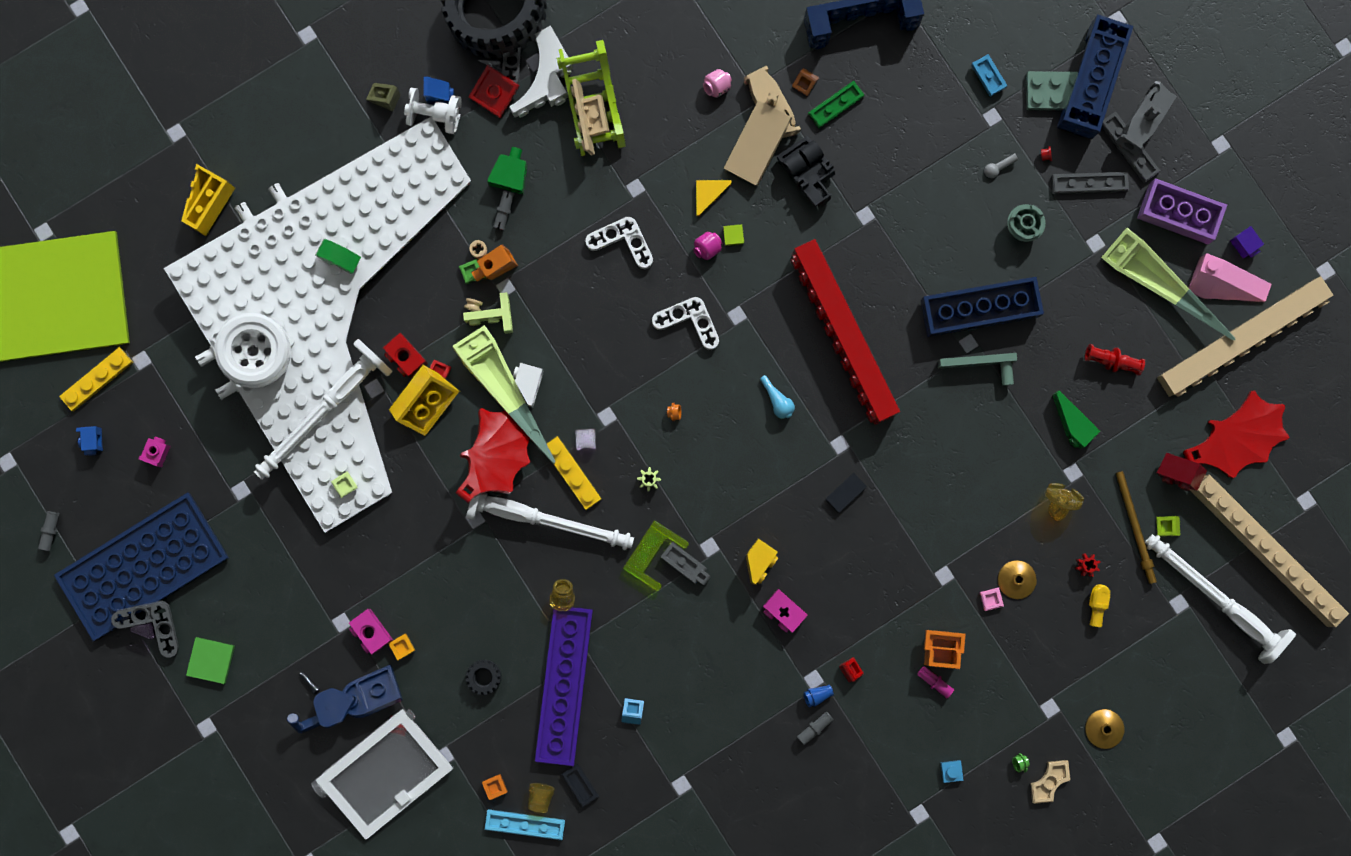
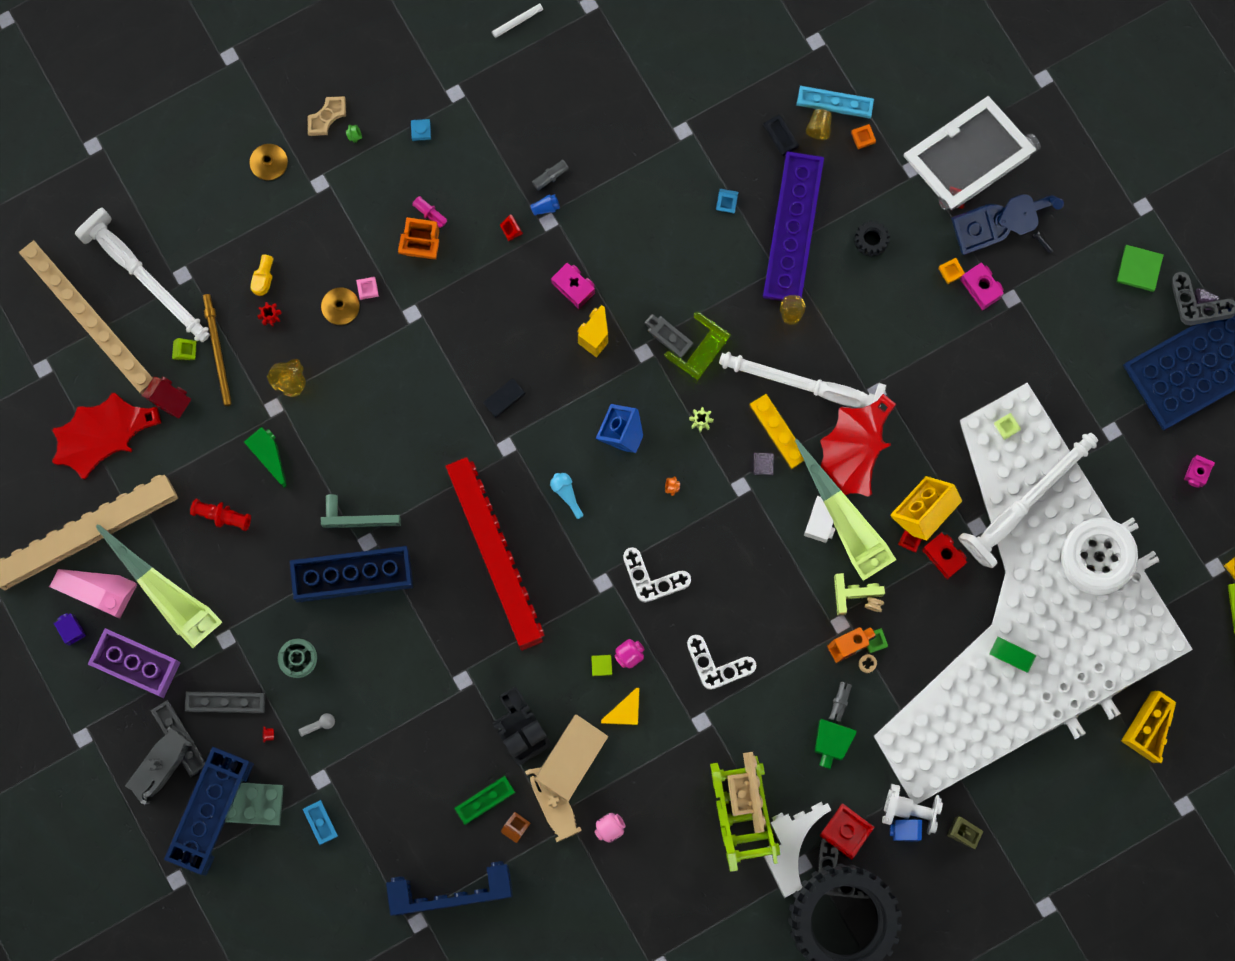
camera: 170 degrees left, 5 degrees down
none -> blue slope [596,404,643,453]

